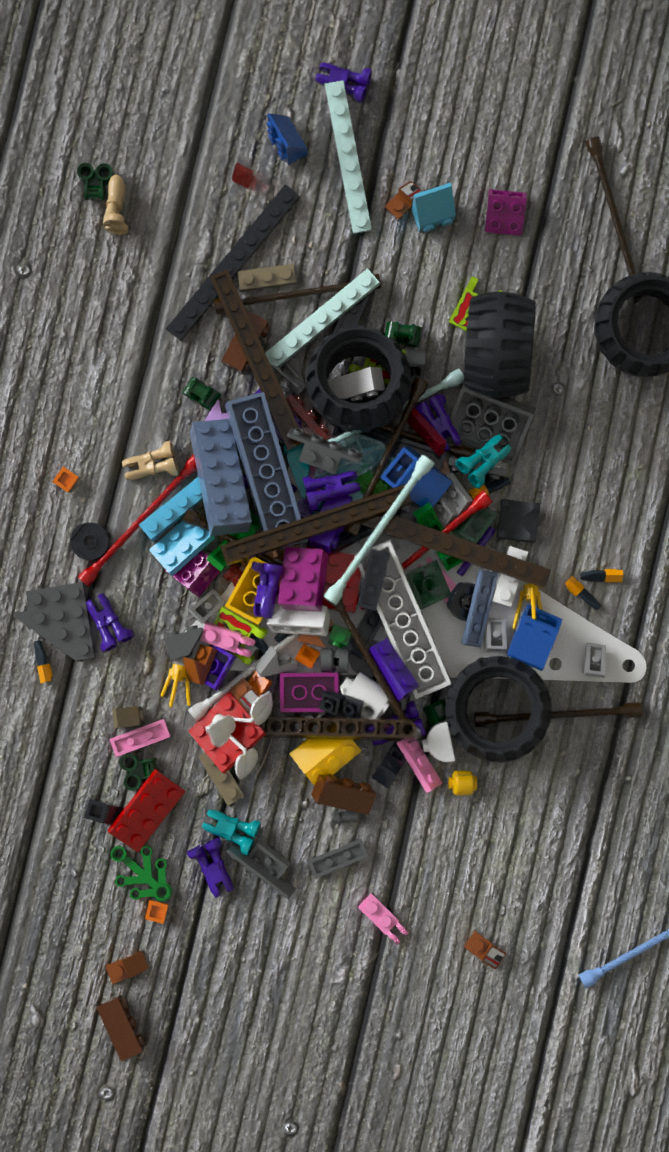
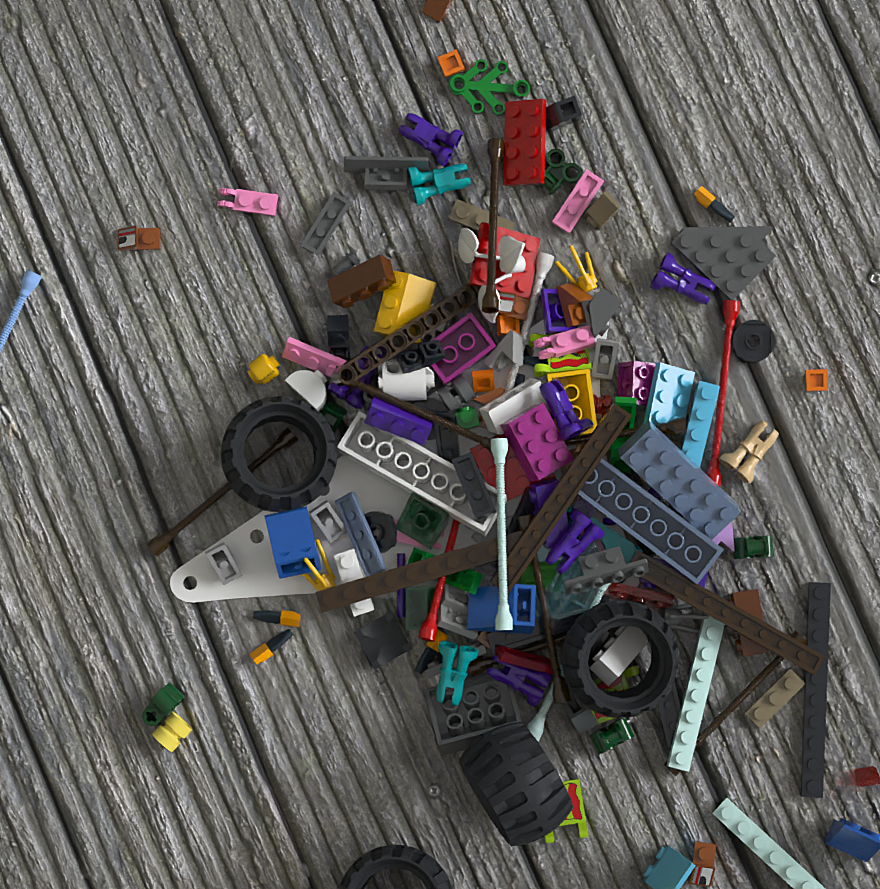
camera: 135 degrees right, 0 degrees up
none -> dark brown hose [482,138,504,314]

